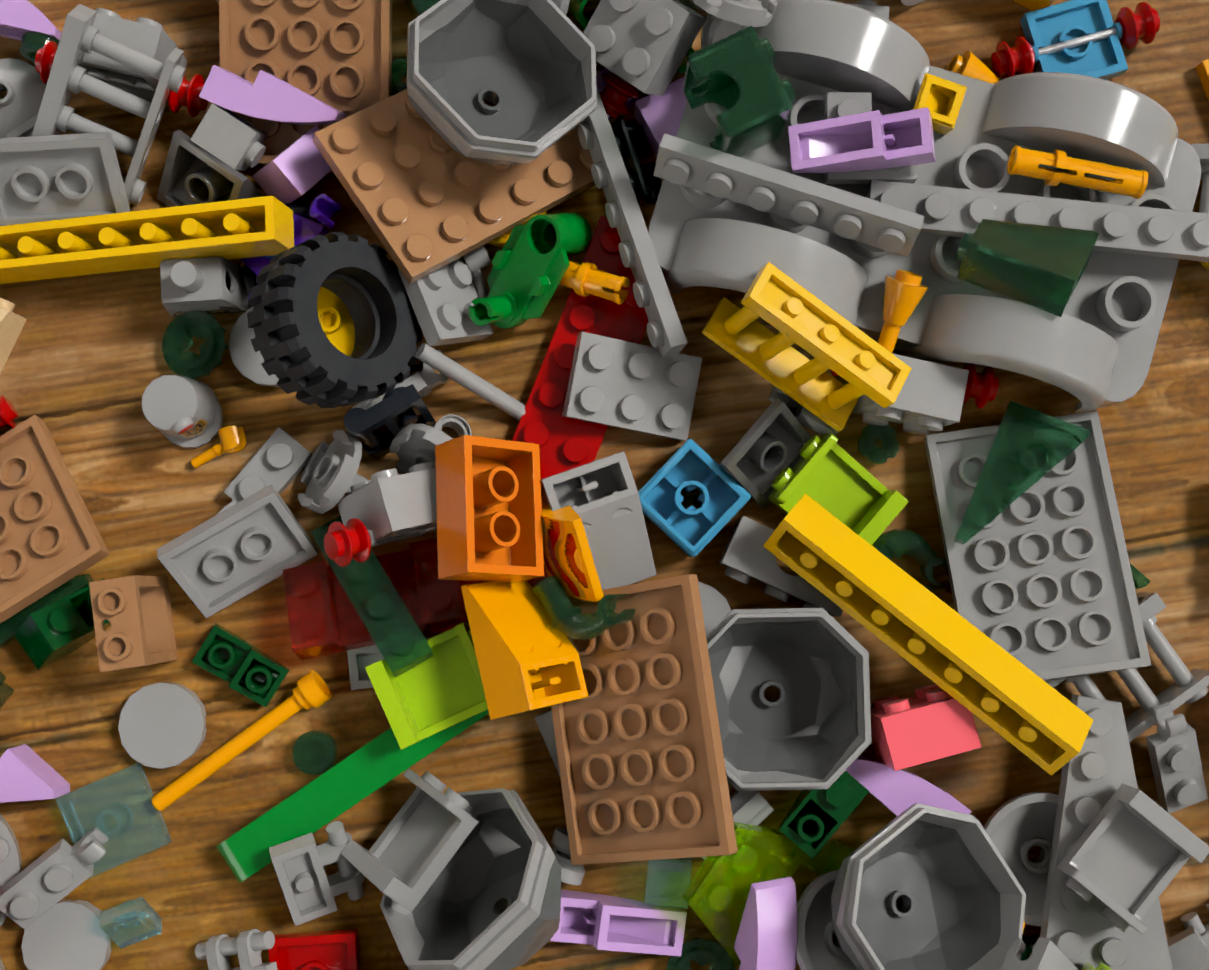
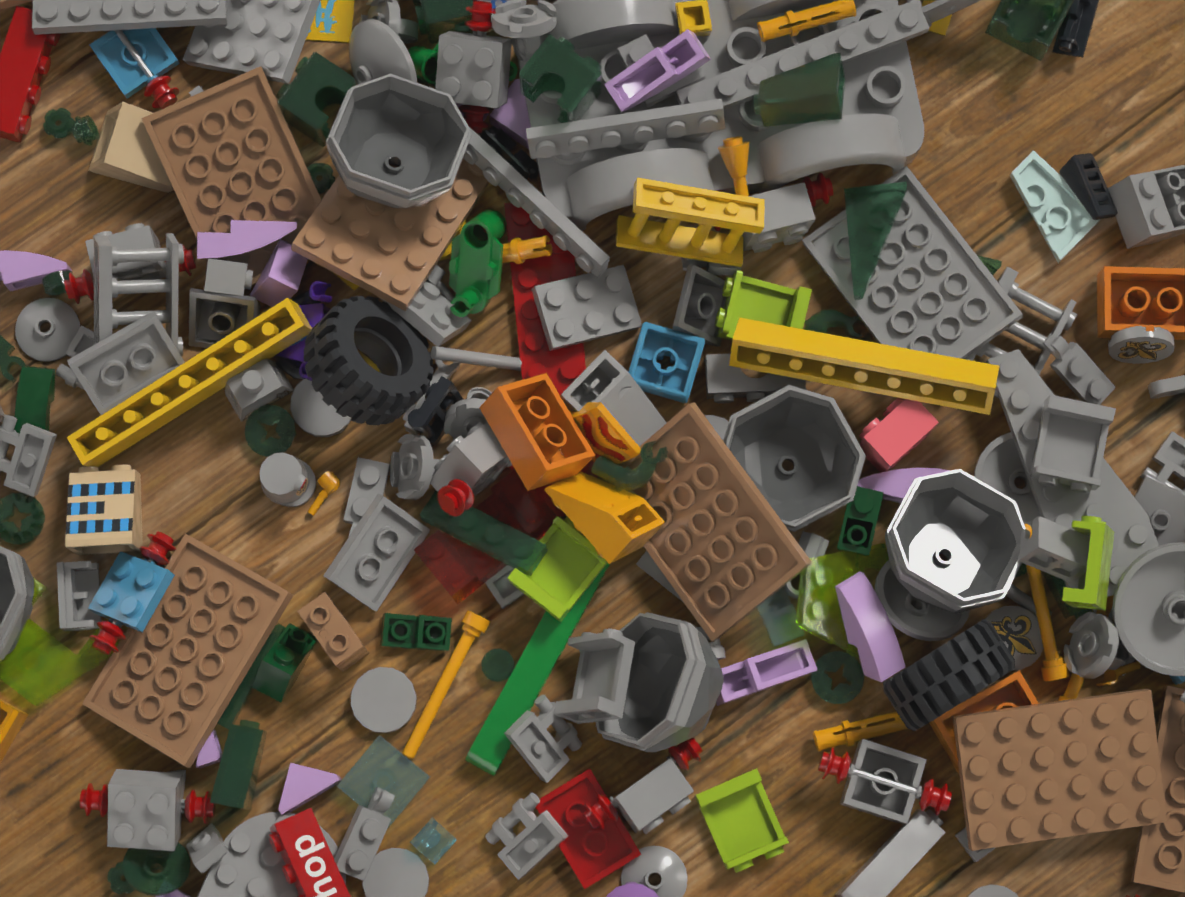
camera: 25 degrees left, 5 degrees down
clear green plate [858,424,900,464] -> none

